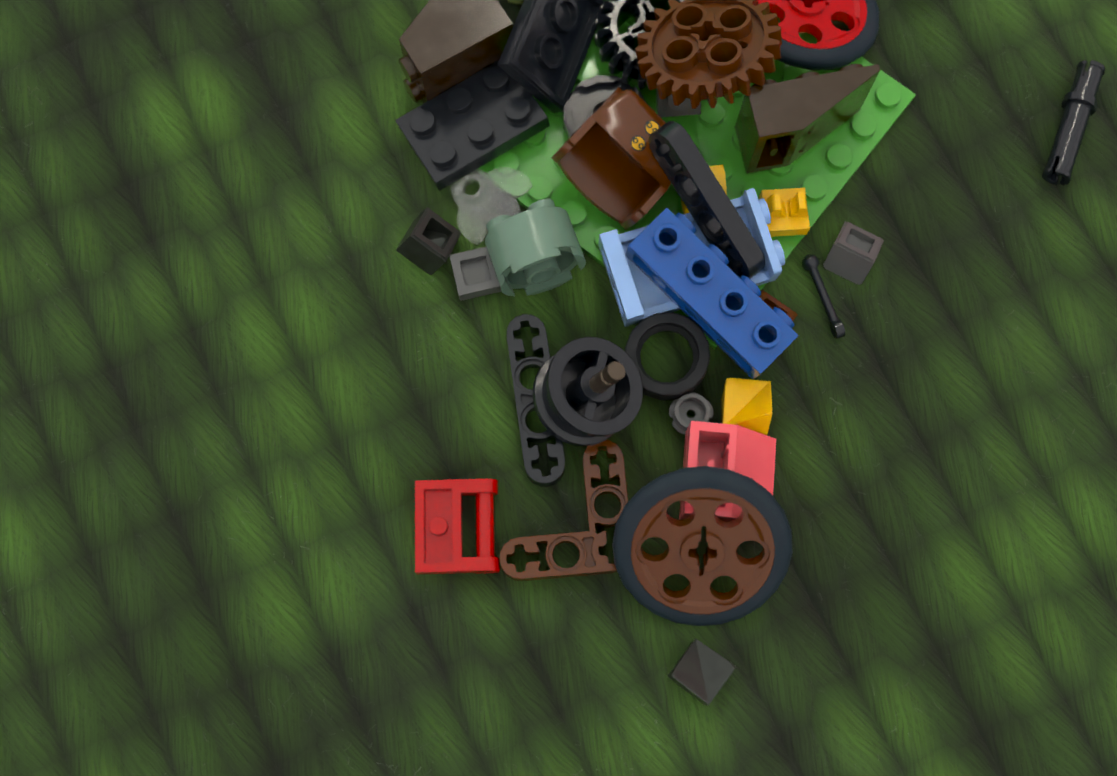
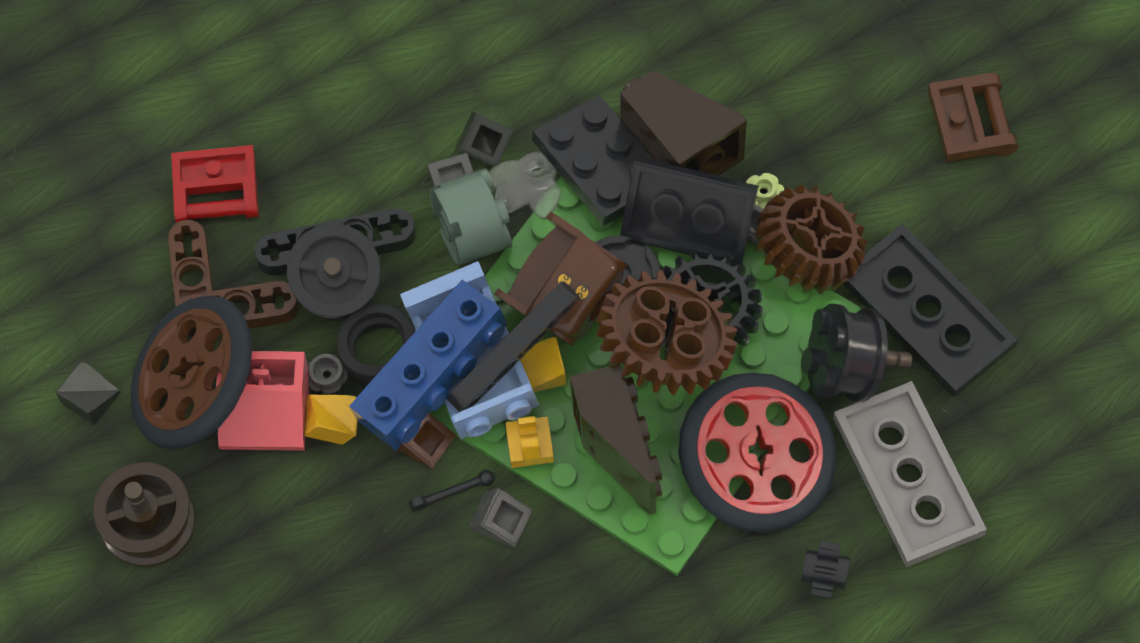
camera: 90 degrees right, 10 degrees down
none -> dark brown wheel [93,462,195,567]

